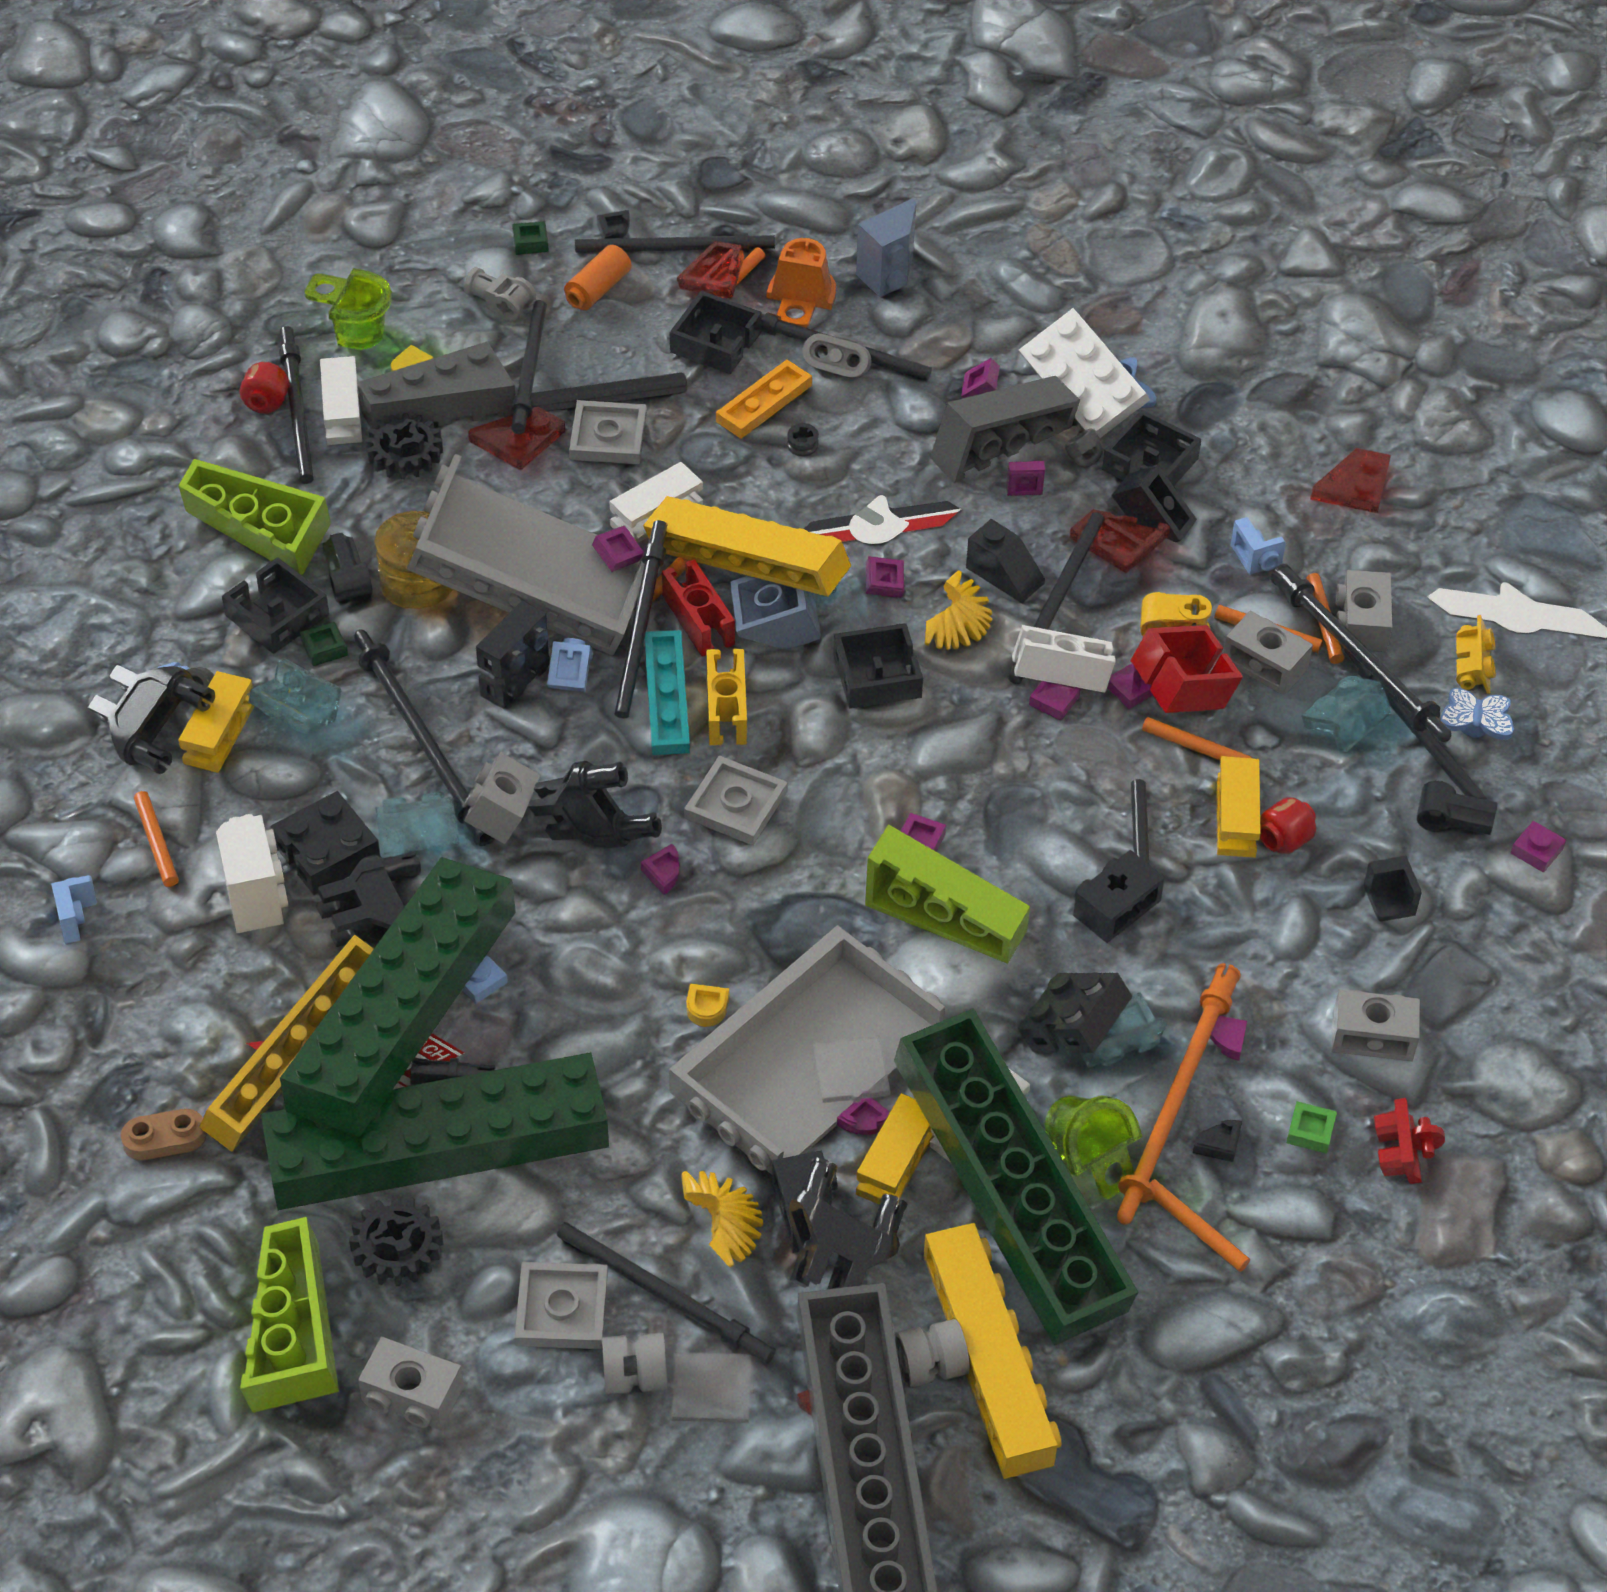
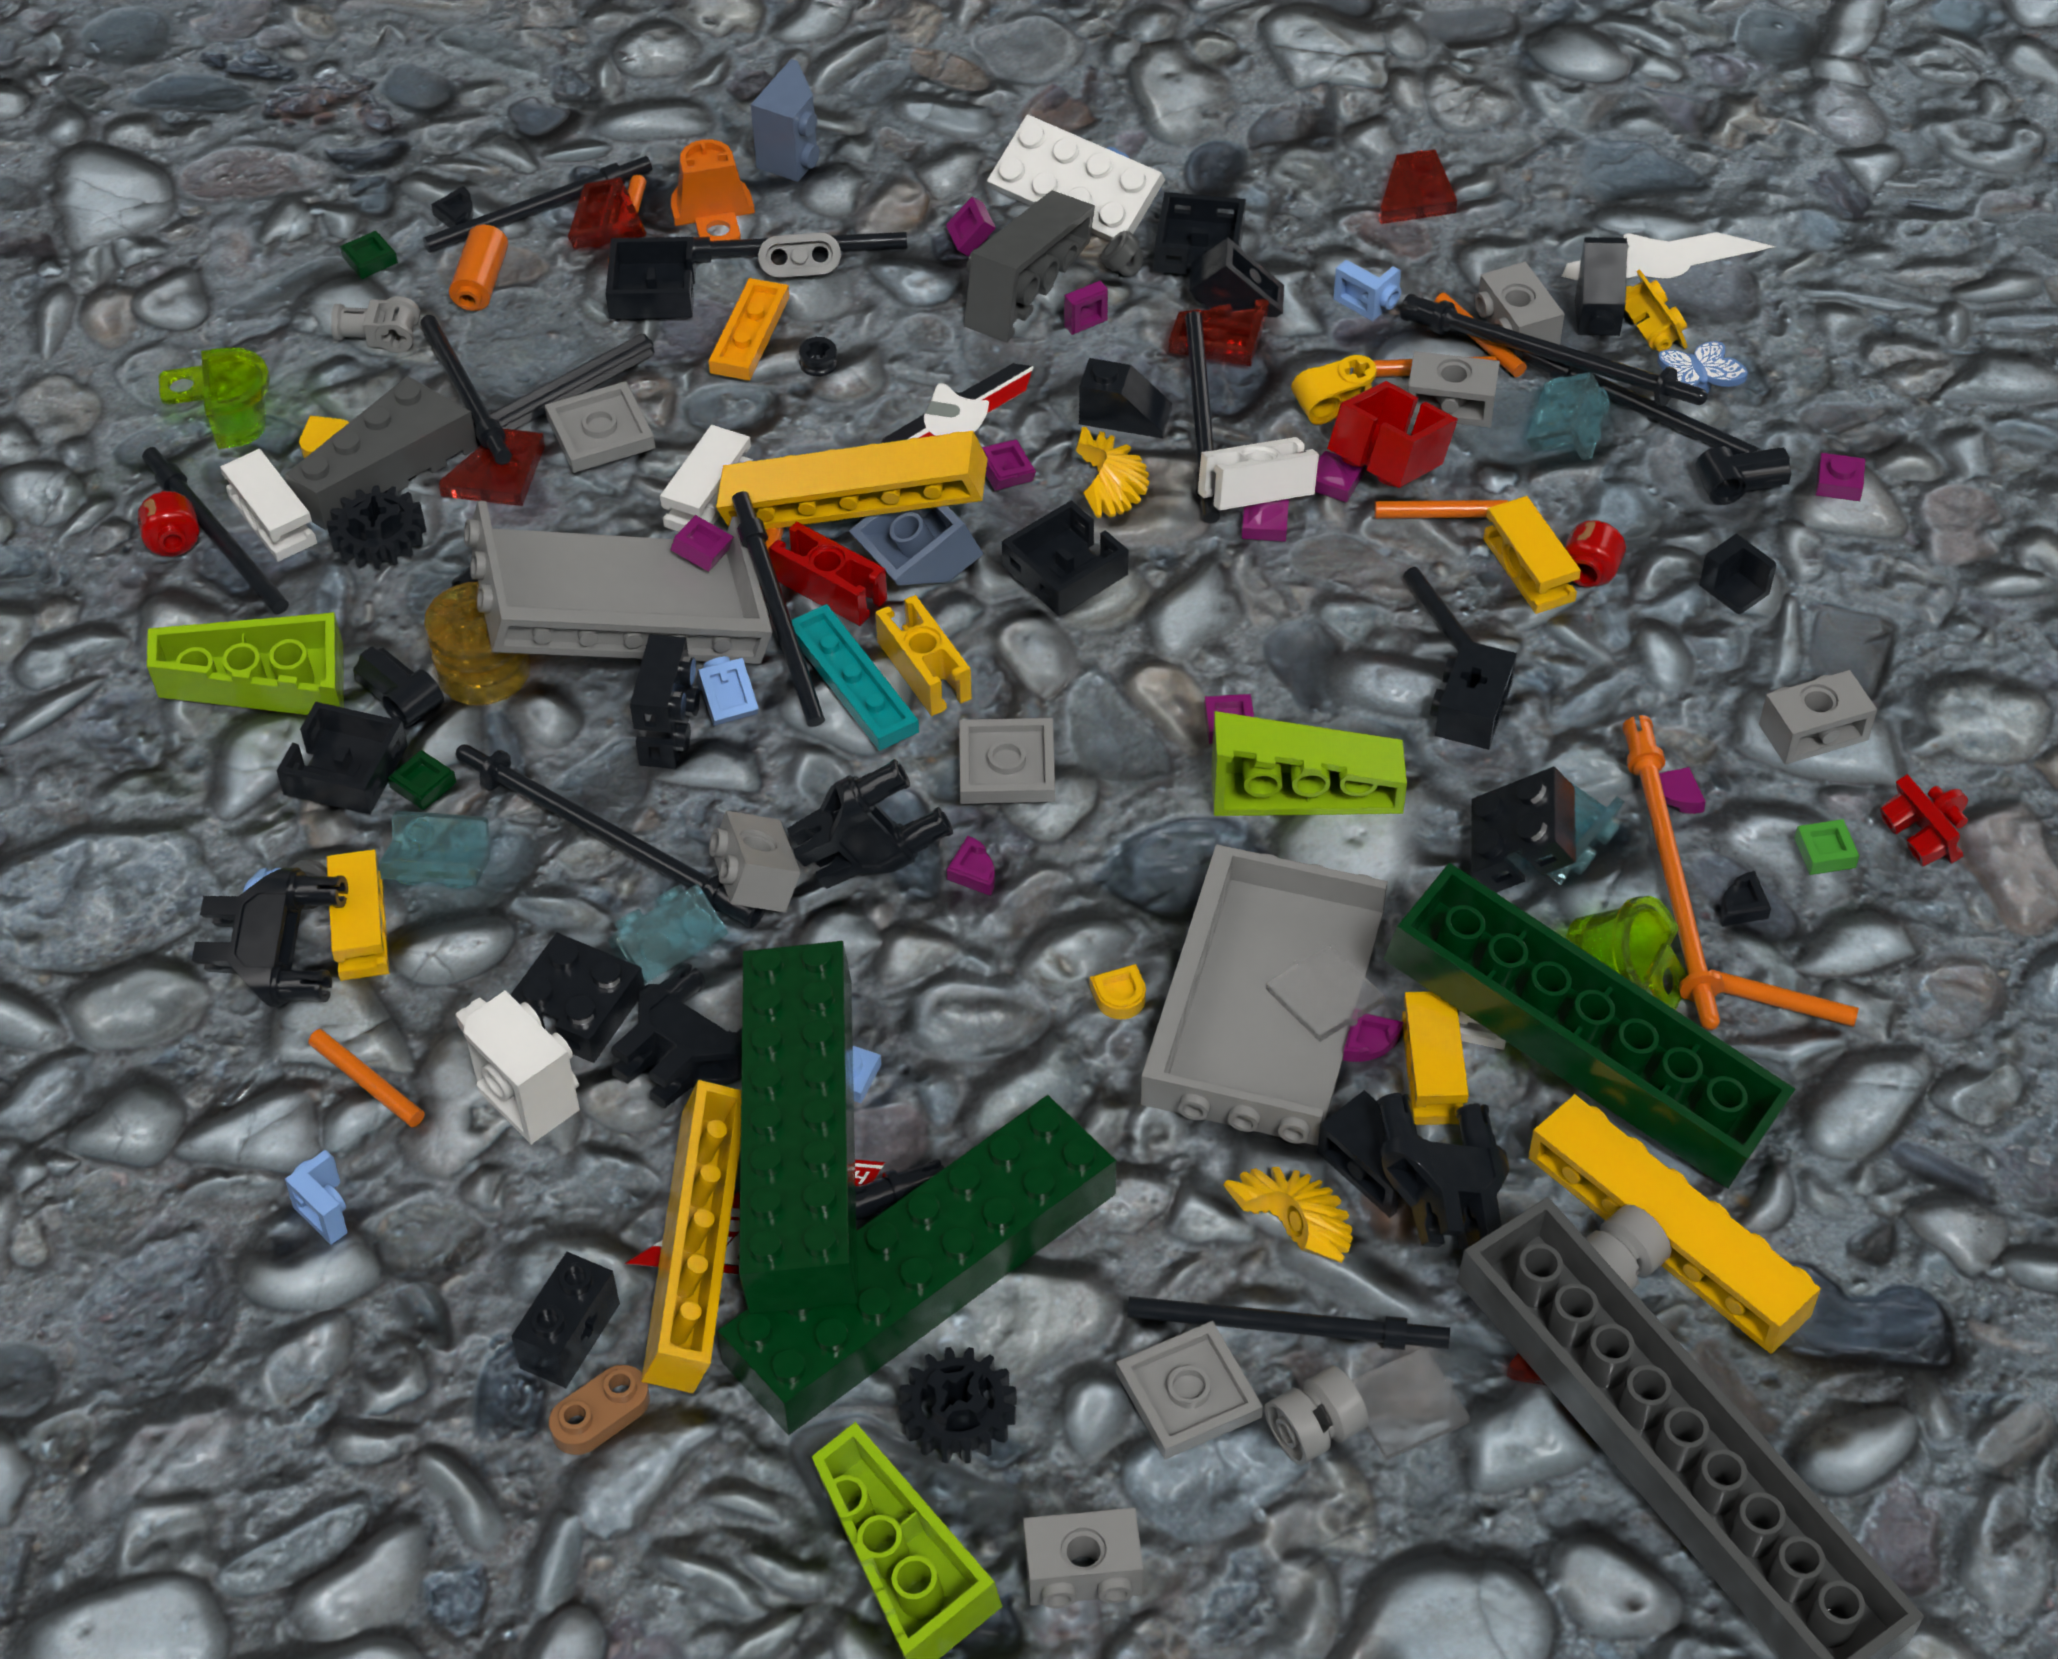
camera: 25 degrees left, 0 degrees up
none -> black brick [511,1251,620,1388]
none -> black slope [1575,237,1628,336]

